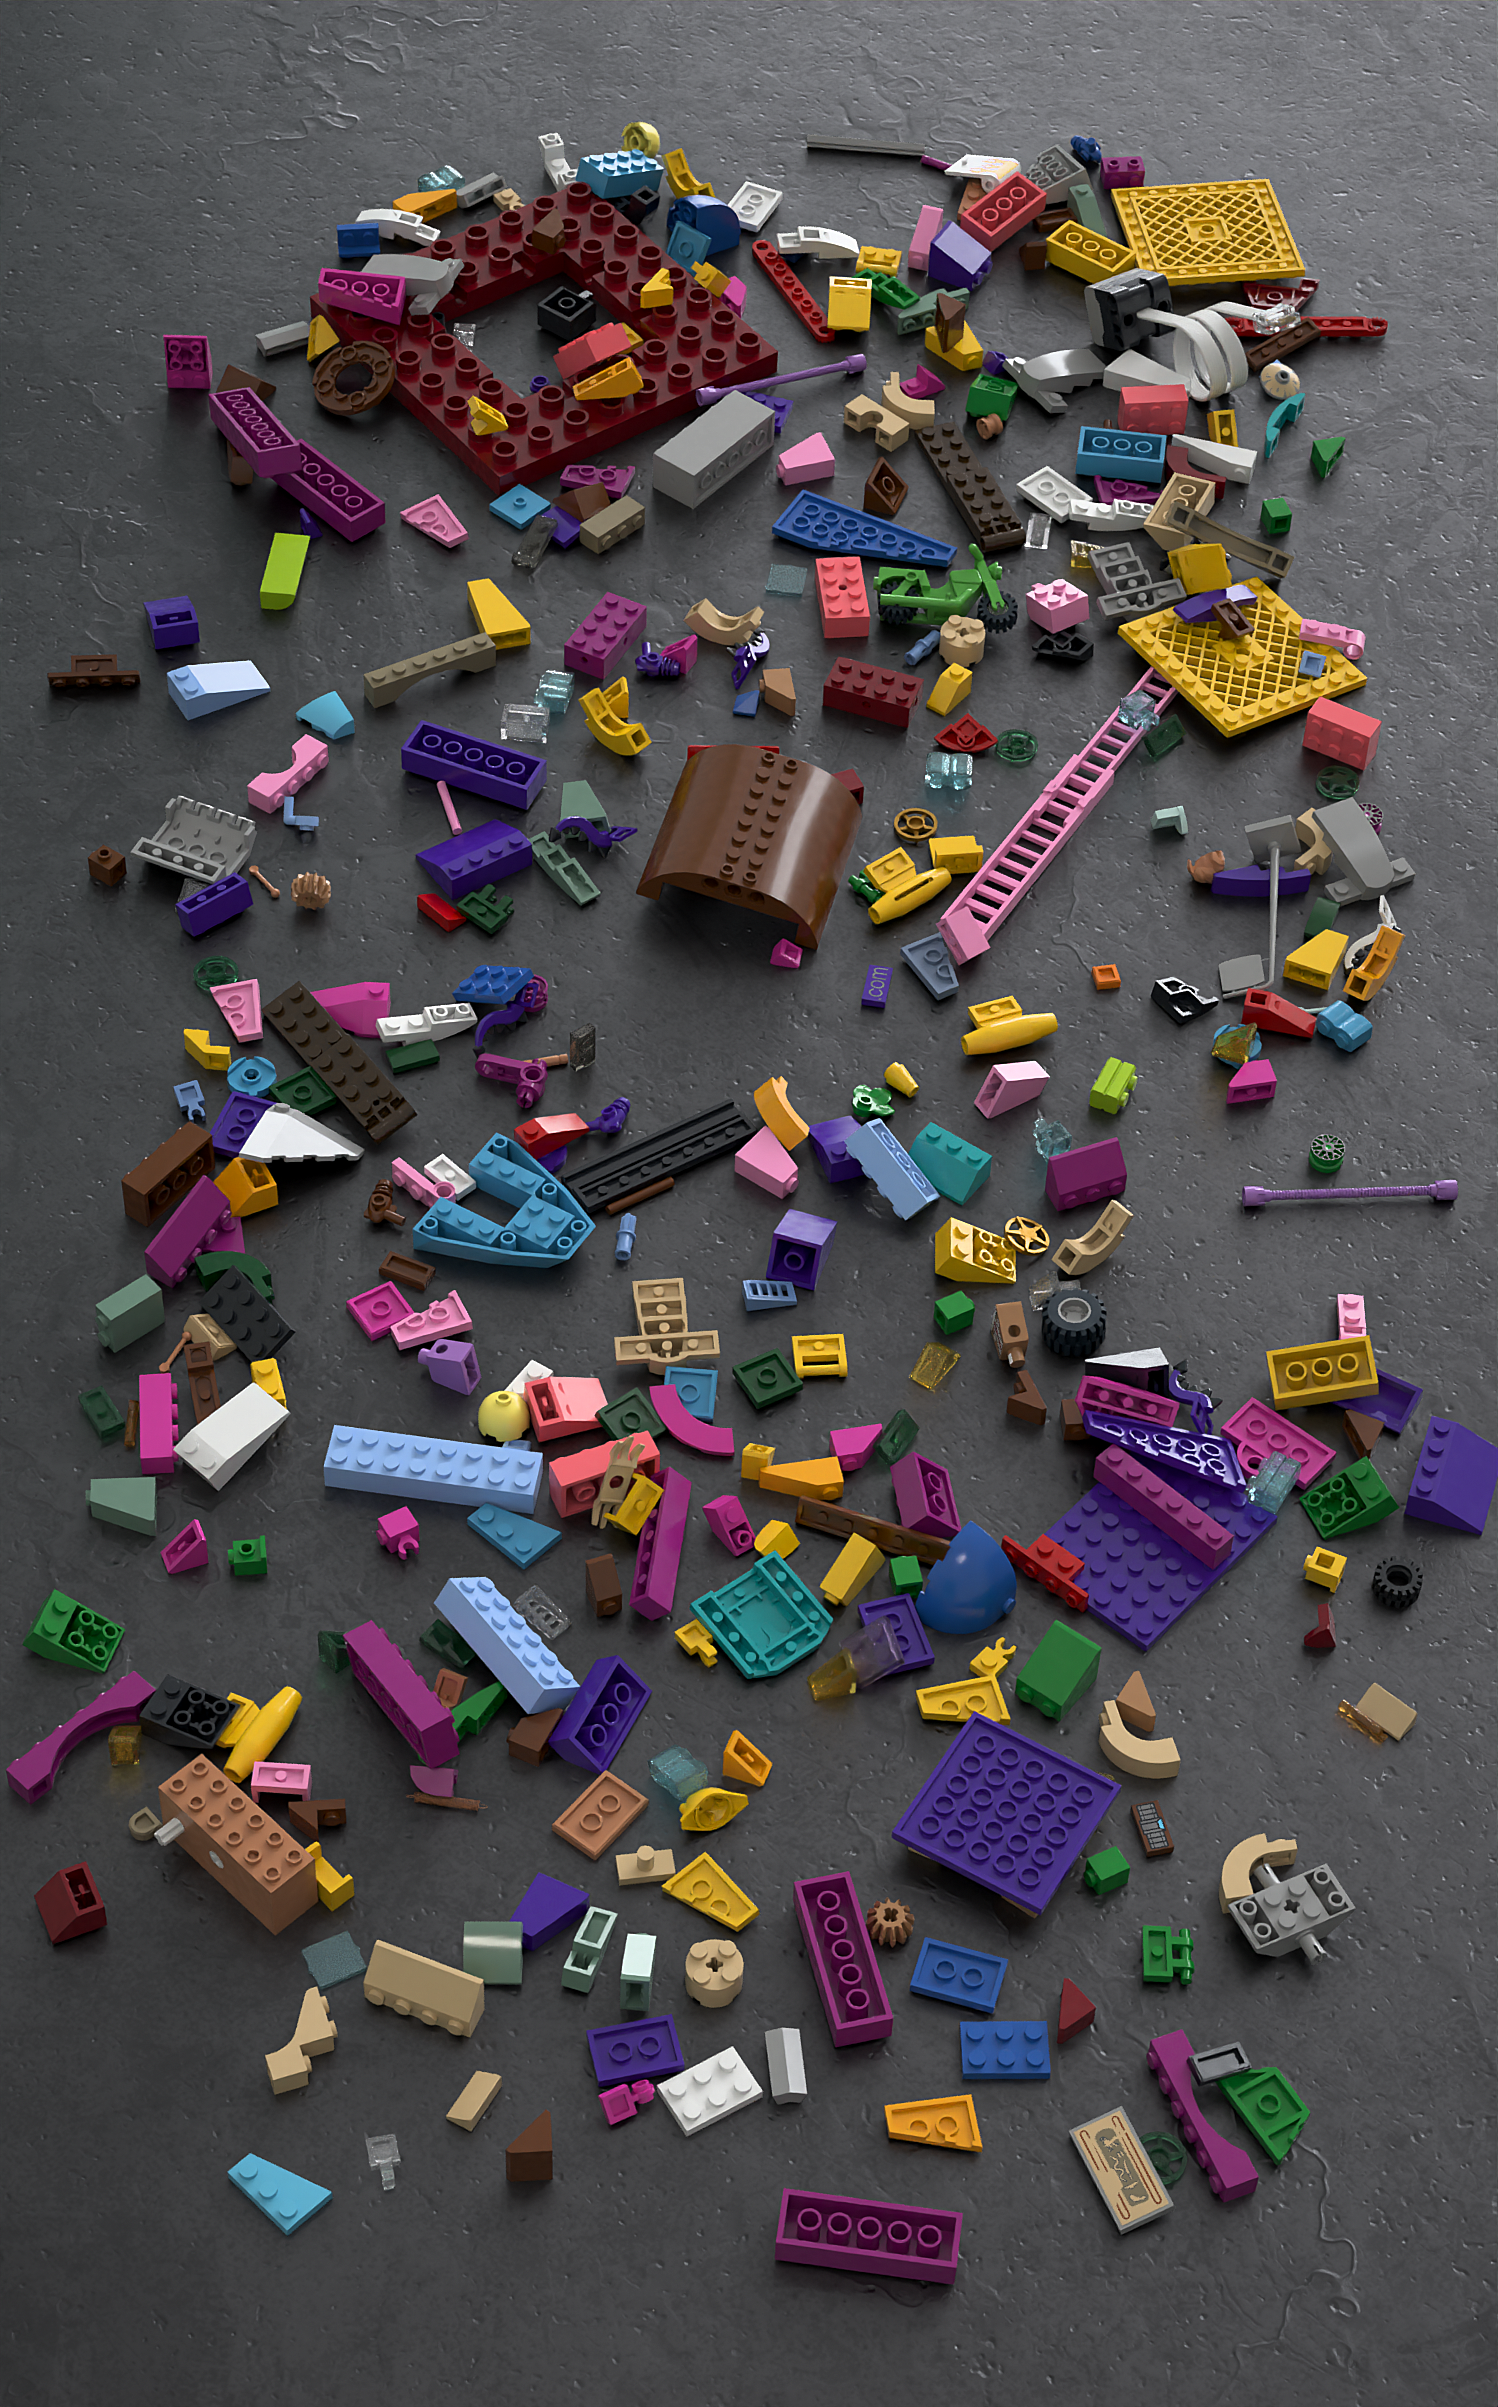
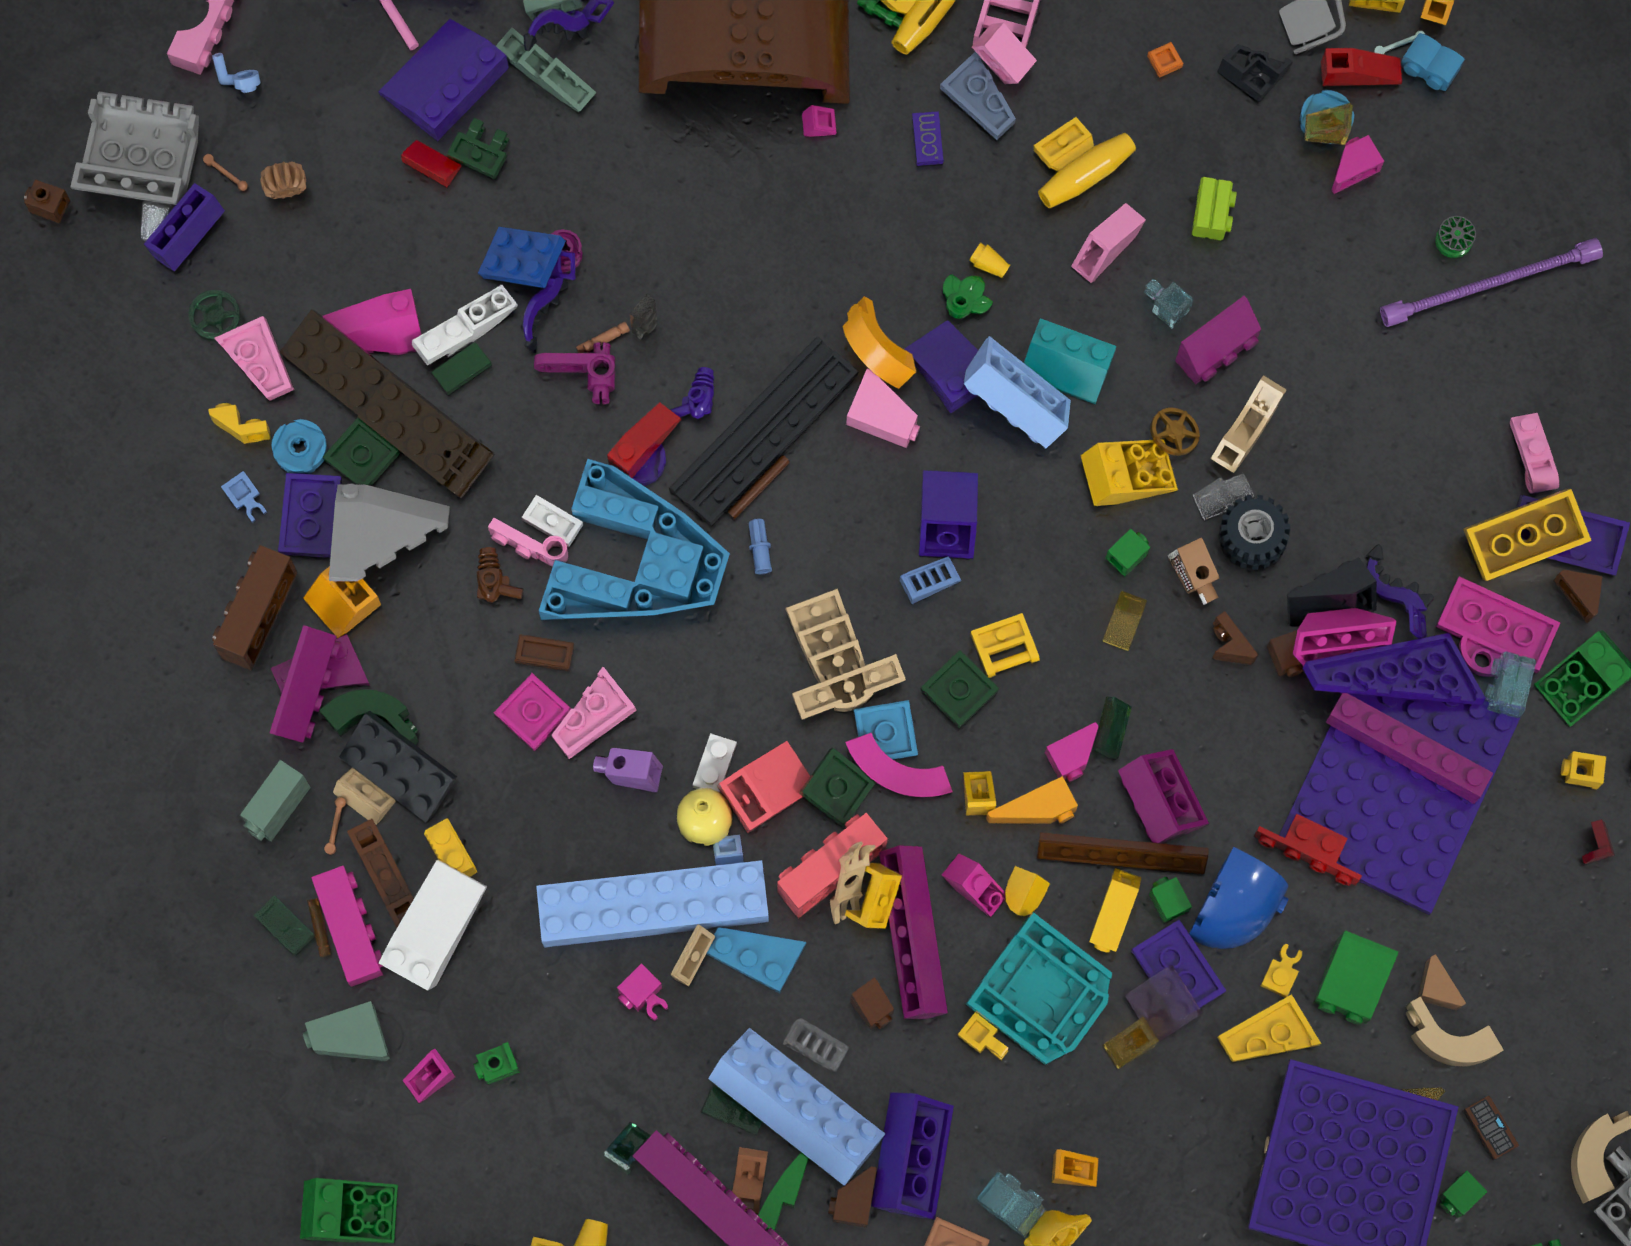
camera: 15 degrees left, 25 degrees up
none -> tan slope [671,924,715,986]

